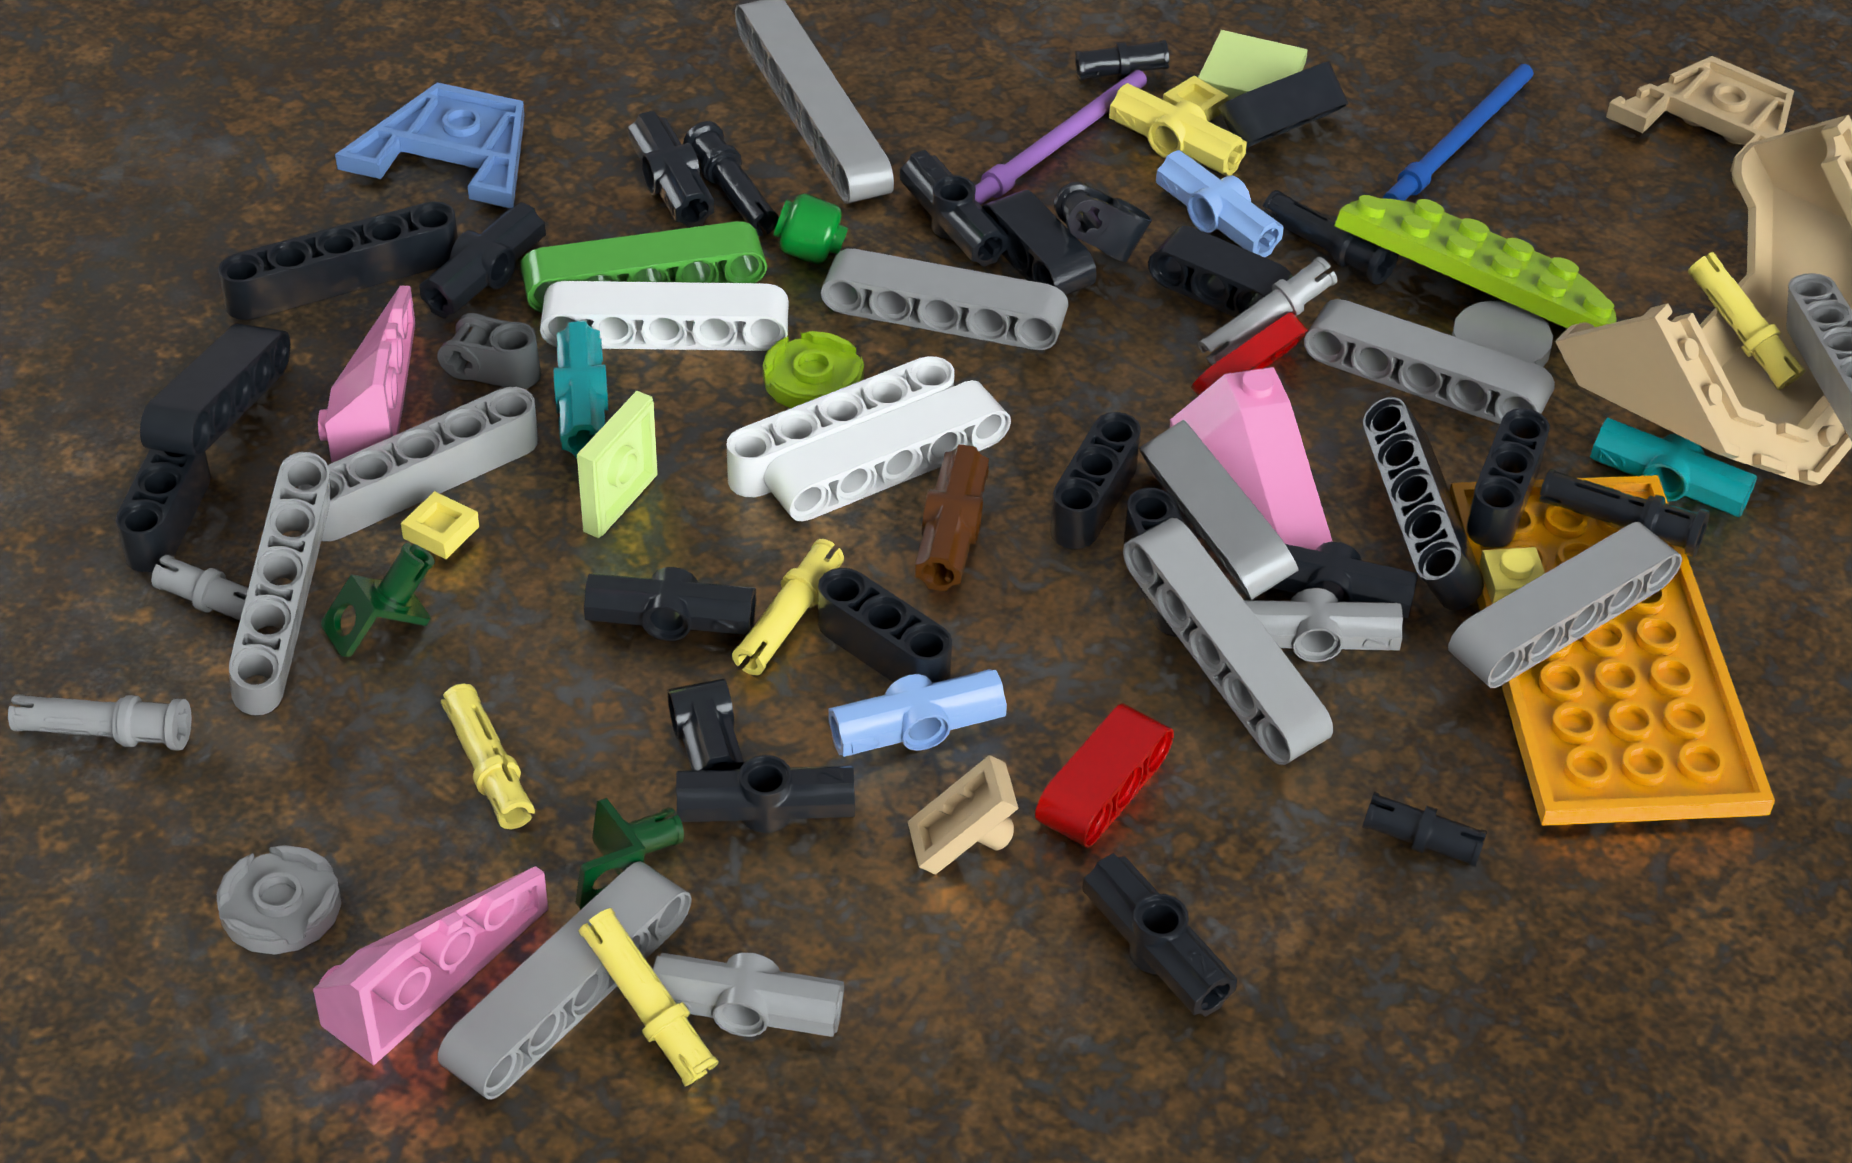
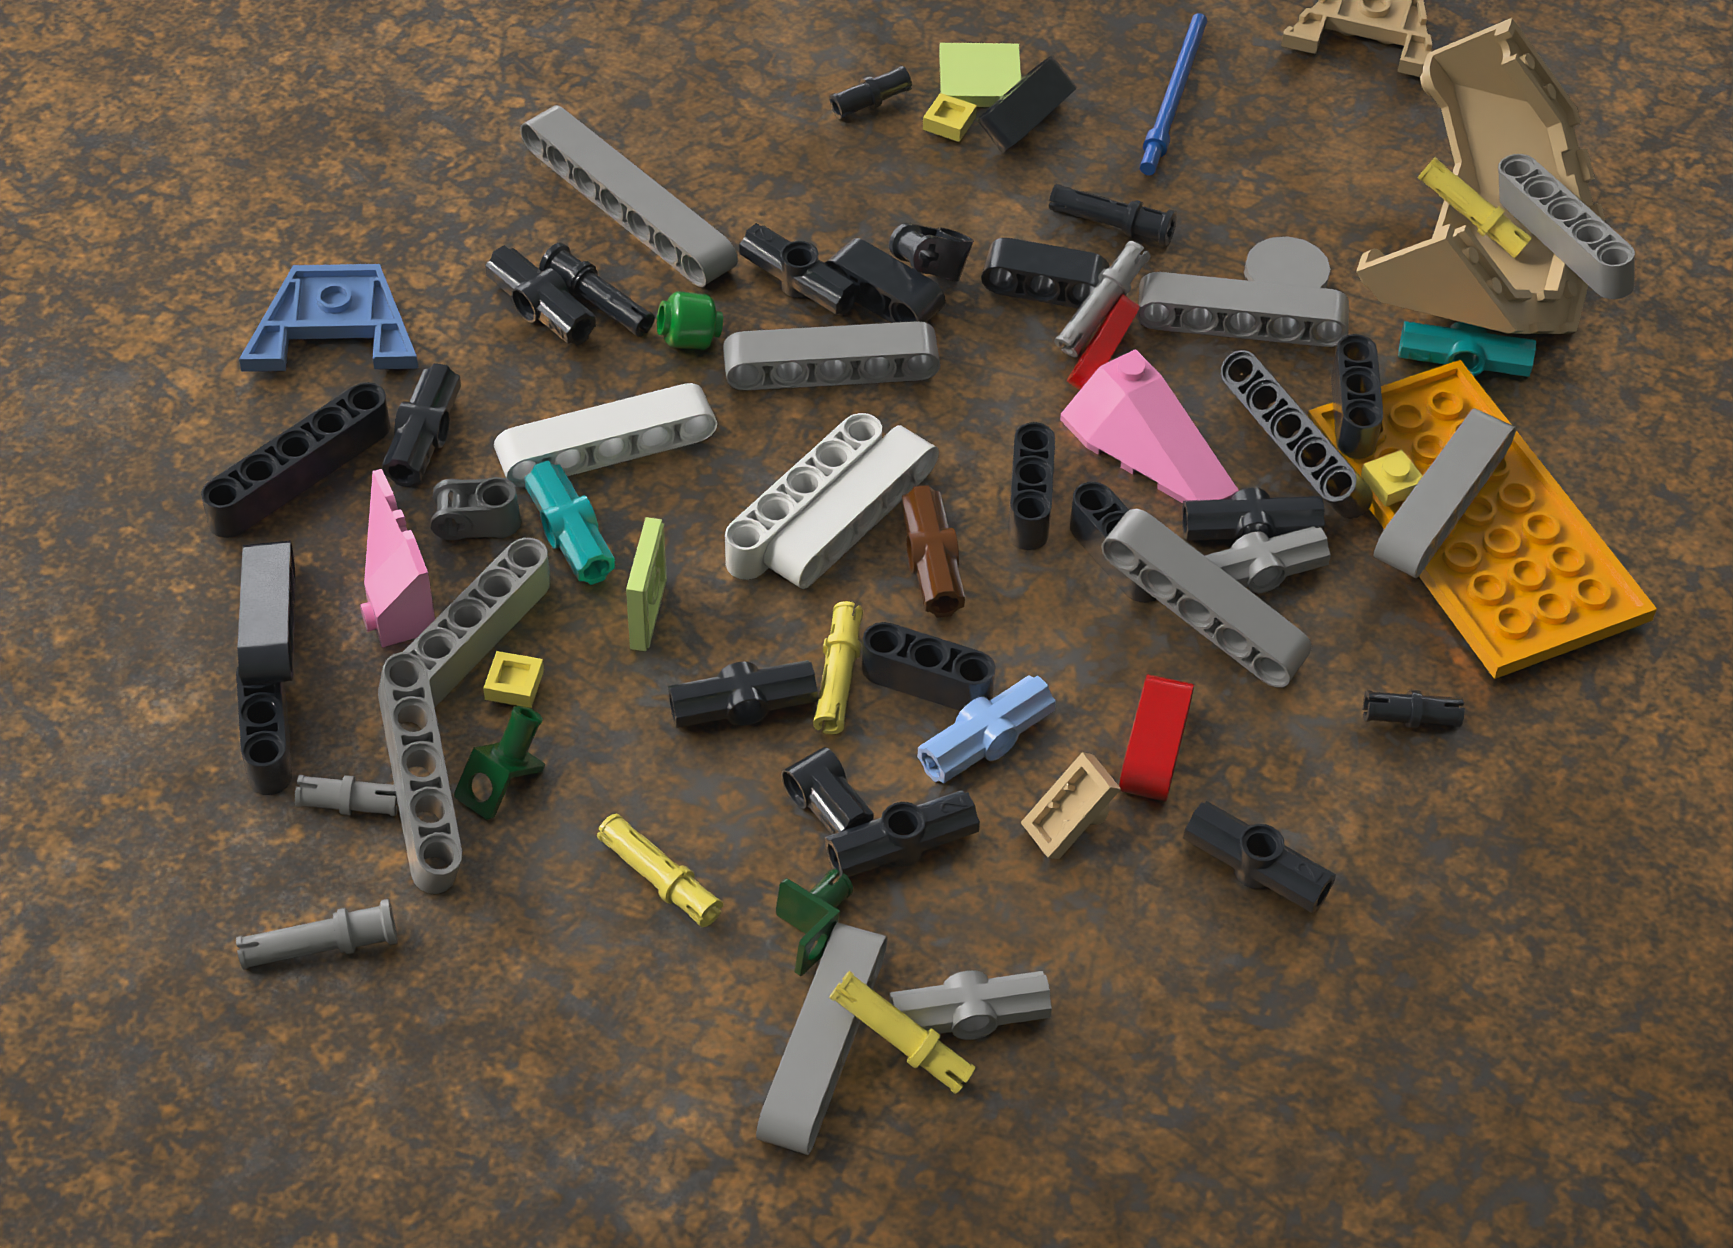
camera: 20 degrees left, 5 degrees up
light grey tile [216,845,341,955] -> none
bright pink wedge [313,866,548,1066] -> none
bright green beam [520,222,767,313] -> none
lime tile [763,331,864,408] -> none
medium lavender bar [975,70,1147,205] -> none
light yellow piece [1109,83,1247,176] -> none
light grey beam [1139,420,1299,600] -> none
light blue piece [1156,150,1284,257] -> none
lime plate [1334,195,1617,329] -> none
black pin [1539,469,1710,557] -> none

